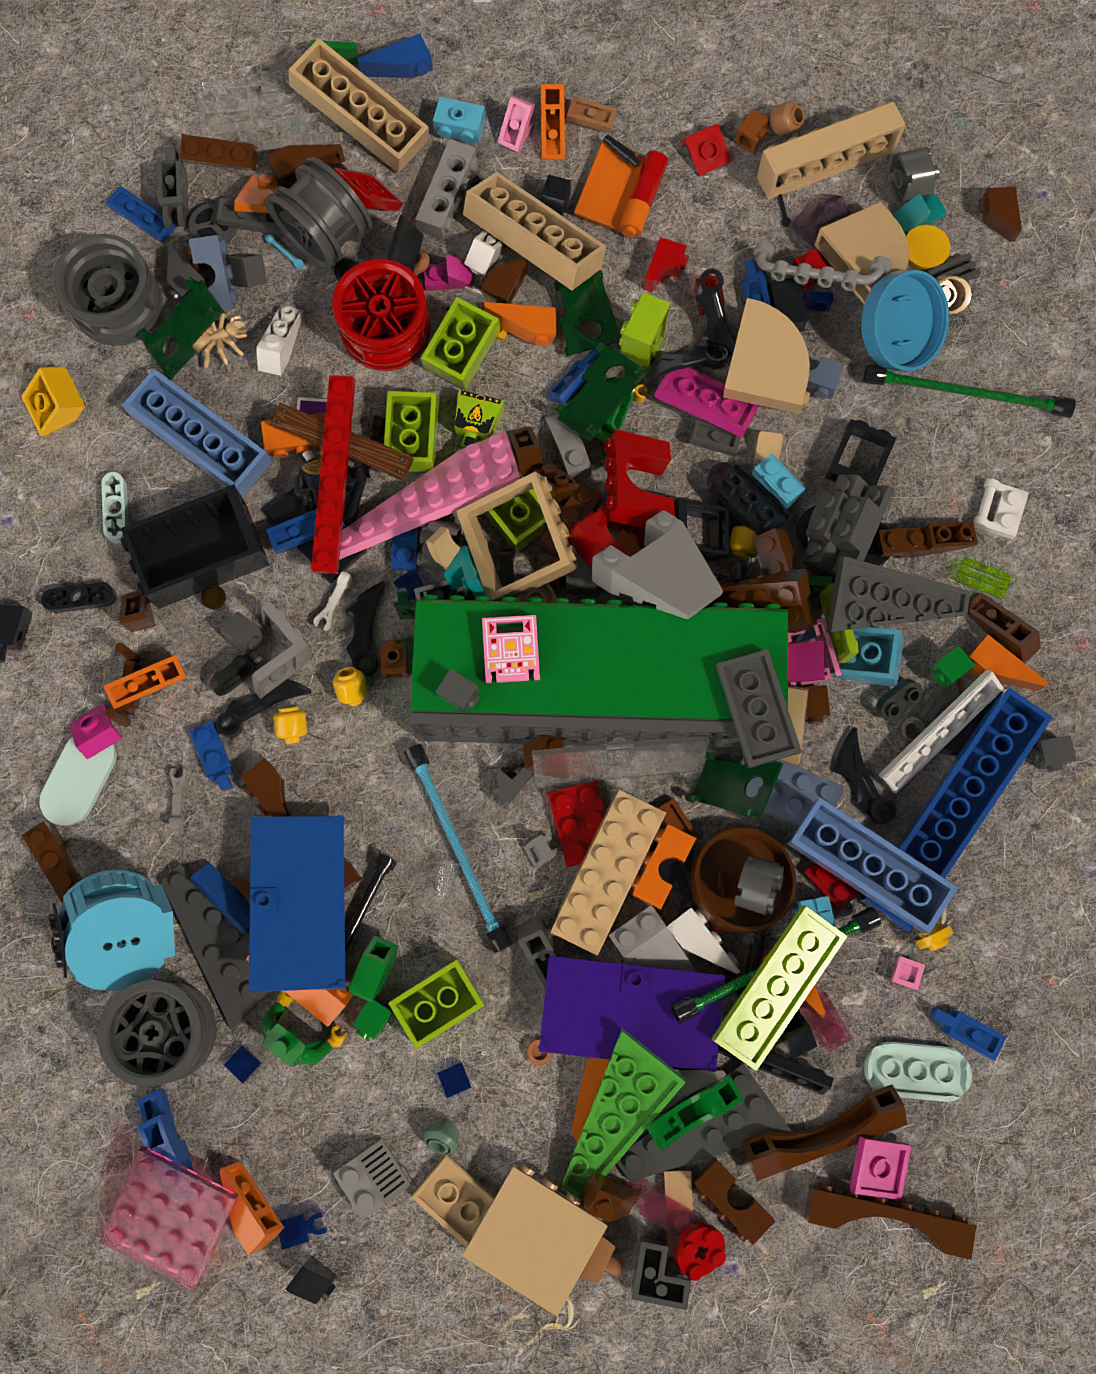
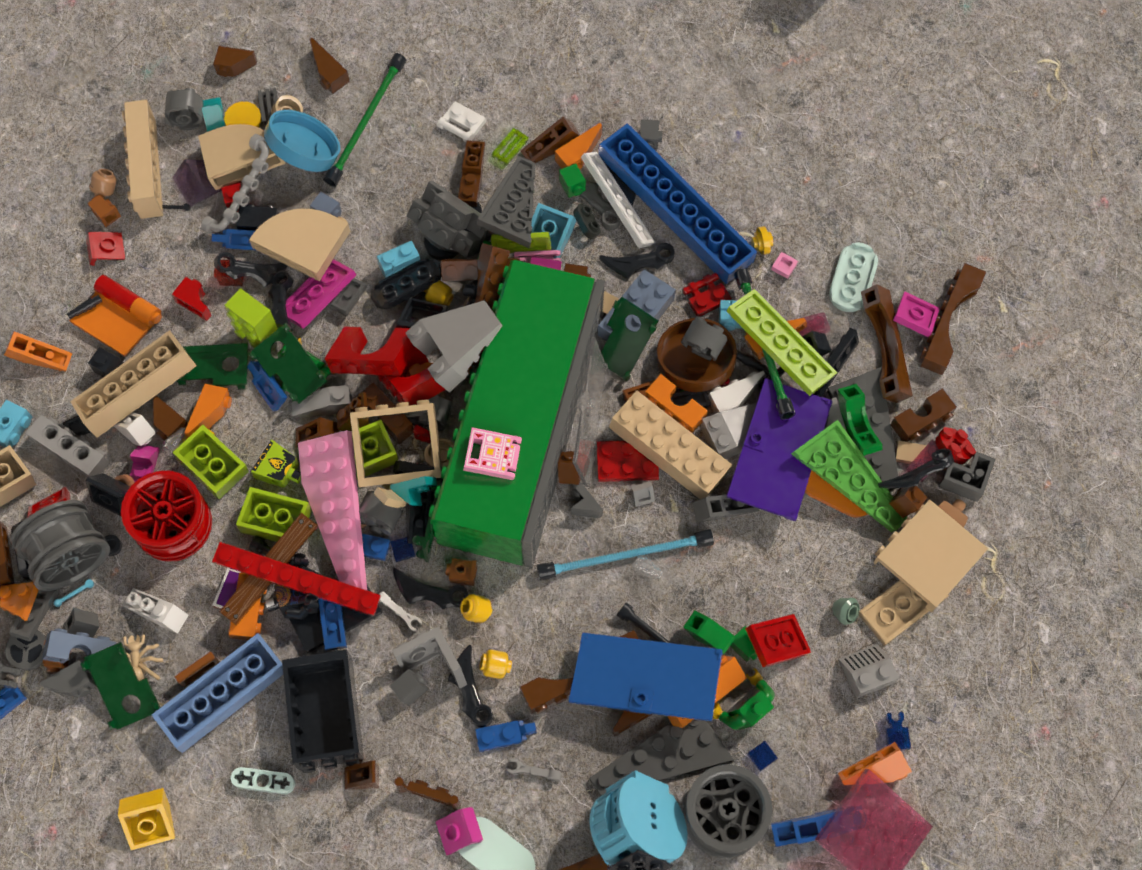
camera: 80 degrees left, 10 degrees down
black beam [41,582,117,613] -> none
dark grey wheel [54,234,163,346] -> none
orange slope [103,655,187,709] -> none
blue tile [189,862,250,934] -> none
dark brown plate [201,585,226,610] -> none
pearl dark grey plate [210,655,257,696] -> none
black slope [285,1255,337,1304] -> none
lime brick [388,959,486,1049] -> none
dark grey brick [436,669,480,713] -> none
clear blue tile [437,1062,472,1098] -> none
bright pink slope [497,96,535,152] -> none
nougat tile [526,1038,553,1066] -> none
medium nougat plate [566,96,618,133] -> none
dark grey plate [715,649,802,768] -> none
tan slope [754,431,783,461] -> none
medium blue brick [787,797,958,934] -> none
clear blue tile [805,291,833,312] -> none
black window [825,419,896,485] -> none
blue hinge [929,1008,1007,1061] -> none
none -> dark orange tile [174,651,219,687]
none -> reddish brown slope [310,37,350,94]
none -> red plate [745,614,811,668]
none -> black piece [878,449,954,488]

